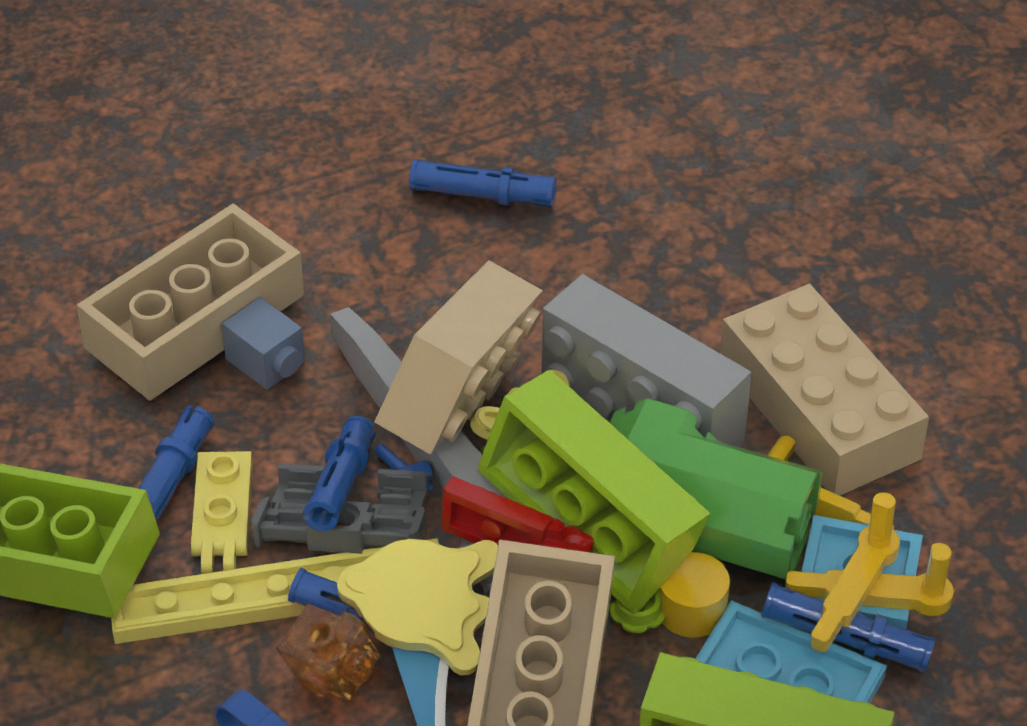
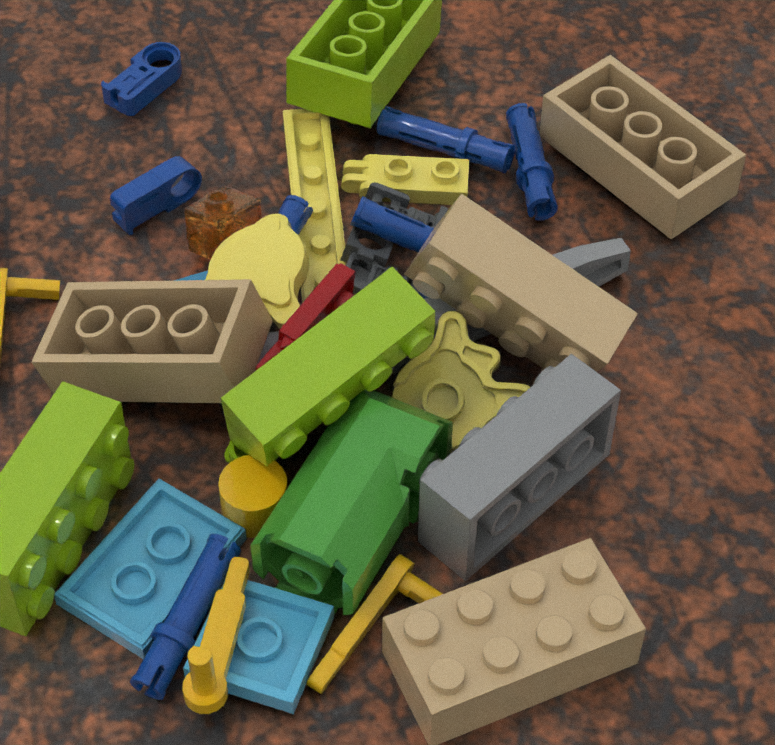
camera: 95 degrees right, 5 degrees up
sand blue brick [222,297,305,390] -> none
yellow piece [810,492,900,652] -> none
none -> blue pin [506,103,558,220]

